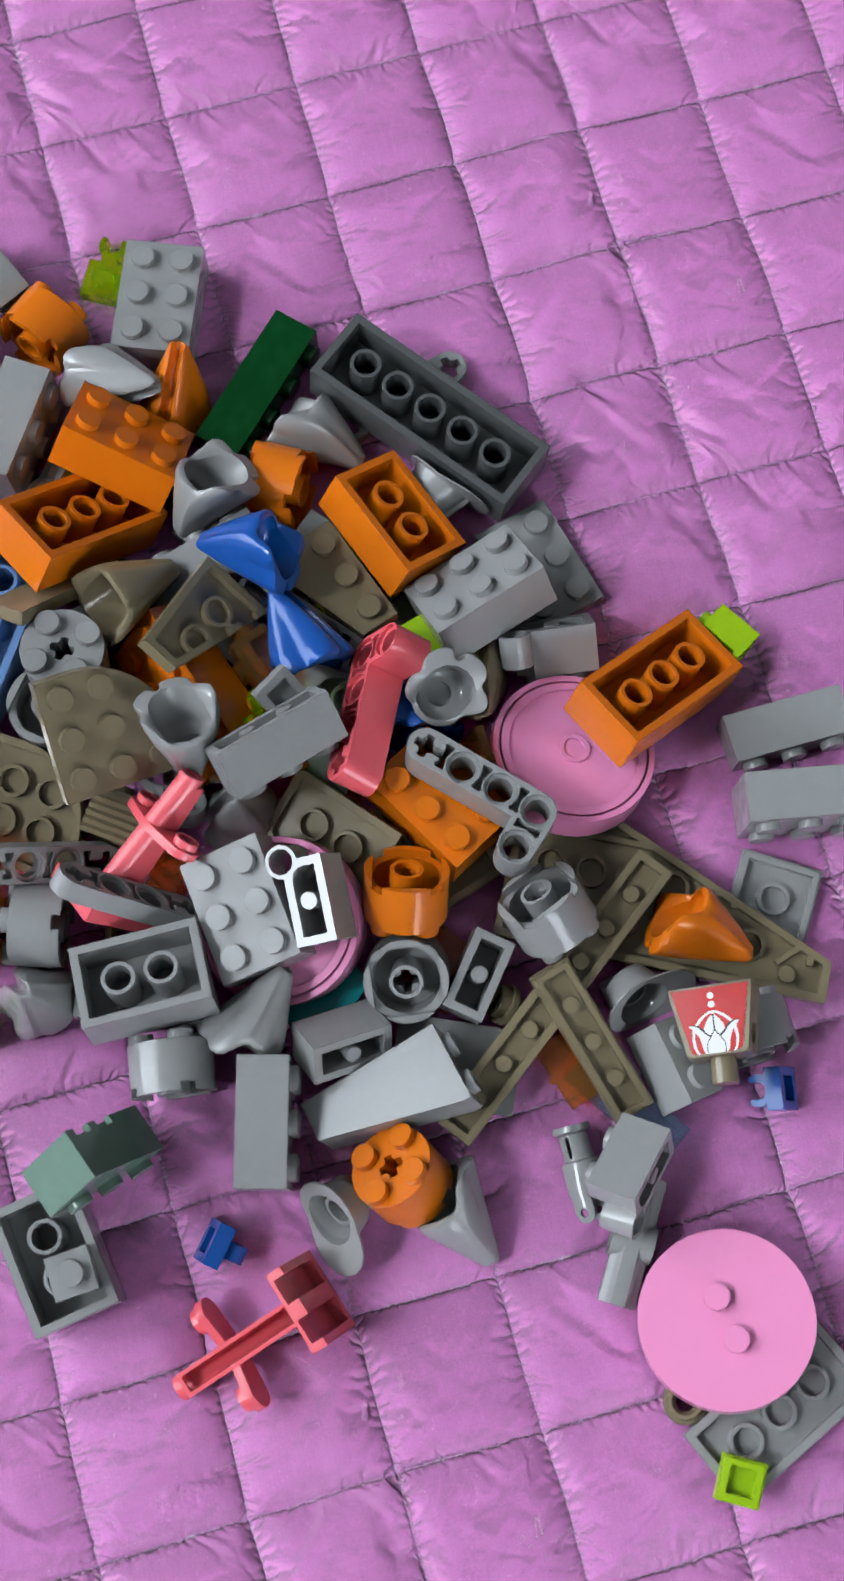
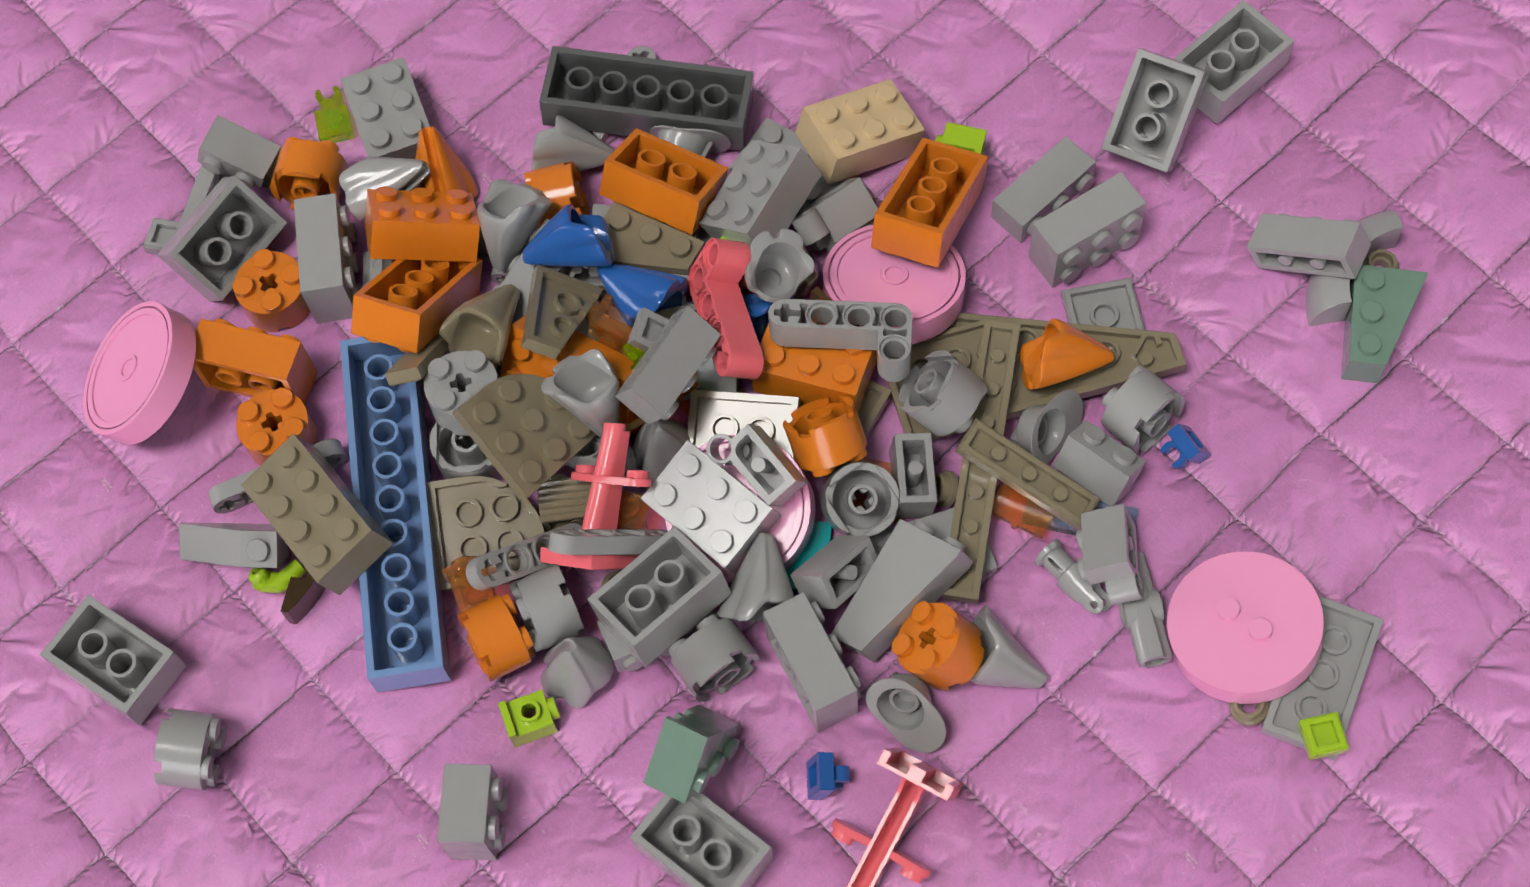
camera: 20 degrees left, 10 degrees down
light grey plate [43,1244,102,1303] -> none
dark green brick [195,310,320,461] -> none
torso [668,978,760,1086] -> none
none -> tan brick [795,79,925,185]

